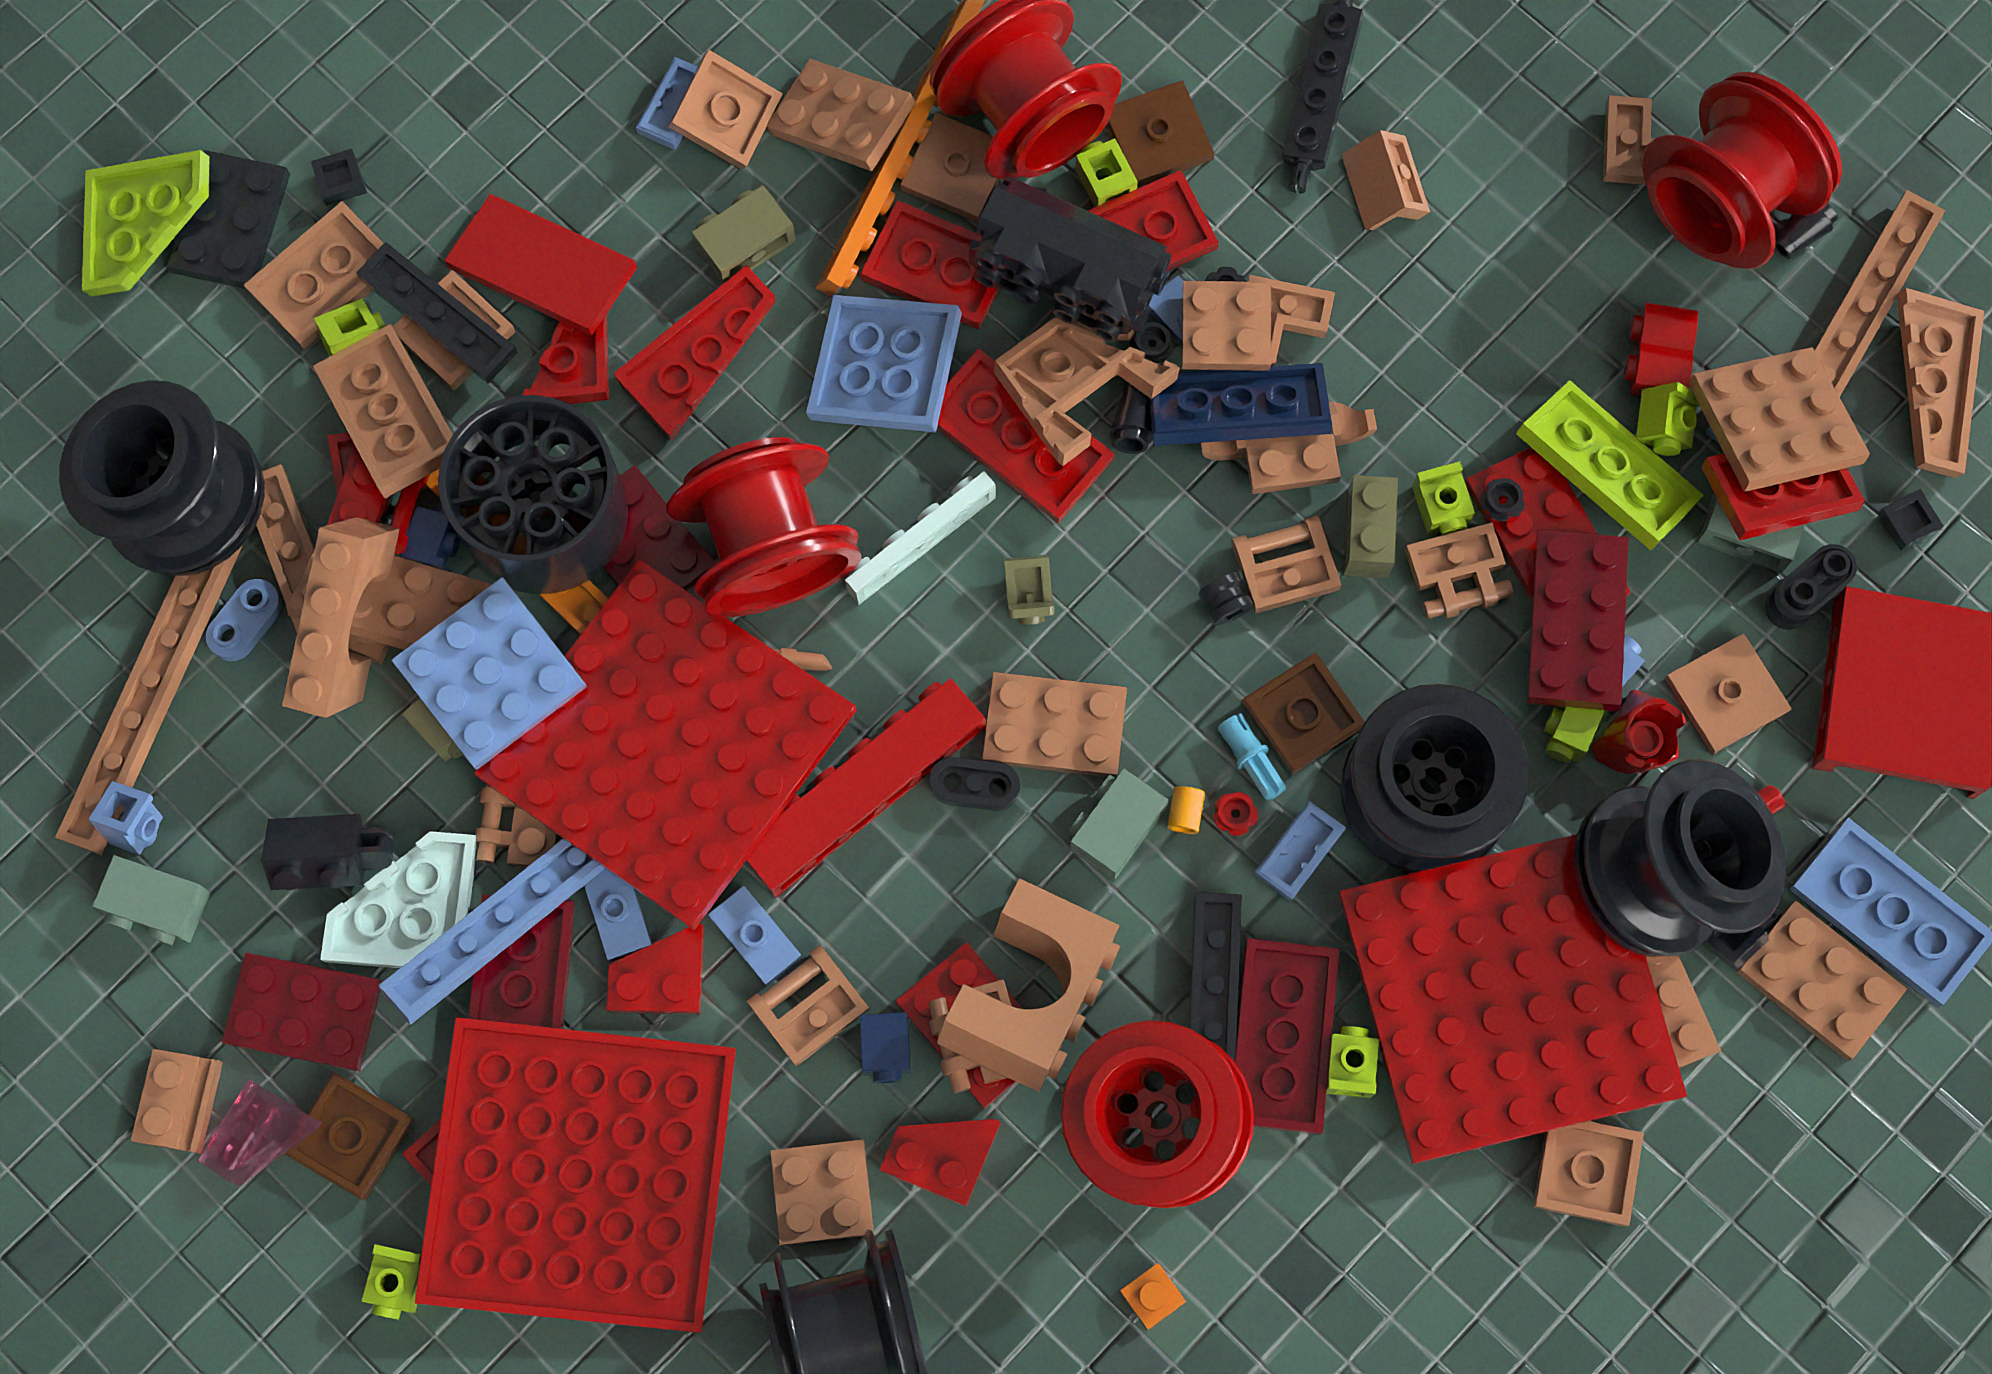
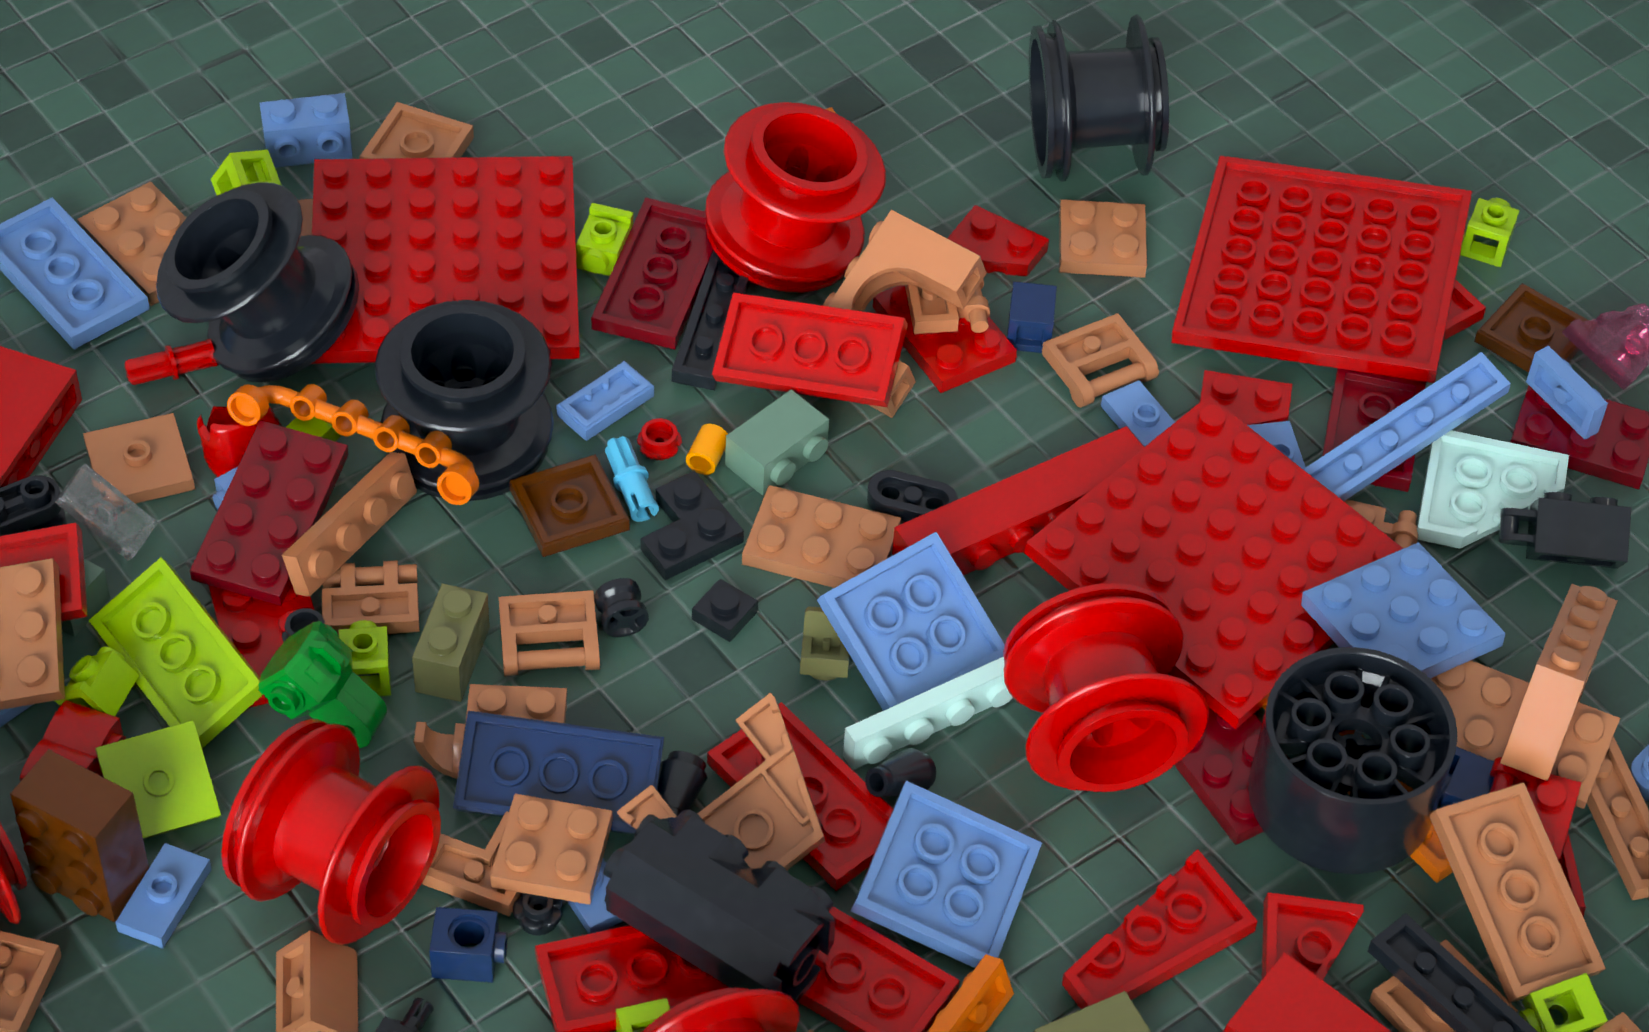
camera: 175 degrees left, 25 degrees down
none -> reddish brown brick [10,749,149,923]
none -> clear plate [55,464,158,560]
none -> lime plate [95,720,221,839]
none -> medium blue plate [116,843,212,948]
none -> lime brick [211,150,282,195]
none -> red wheel [221,719,441,945]
none -> orange bar [227,384,479,505]
none -> medium blue brick [259,93,353,168]
none -> green piece [259,621,387,748]
none -> nougat plate [282,452,417,596]
none -> dark blue brick [429,907,508,983]
none -> black plate [641,470,744,580]
none -> black plate [692,579,758,642]
none -> plate [712,292,908,408]
none -> medium blue plate [817,532,1005,711]
none -> black cone [865,748,936,797]
none -> medium blue plate [1526,346,1608,440]

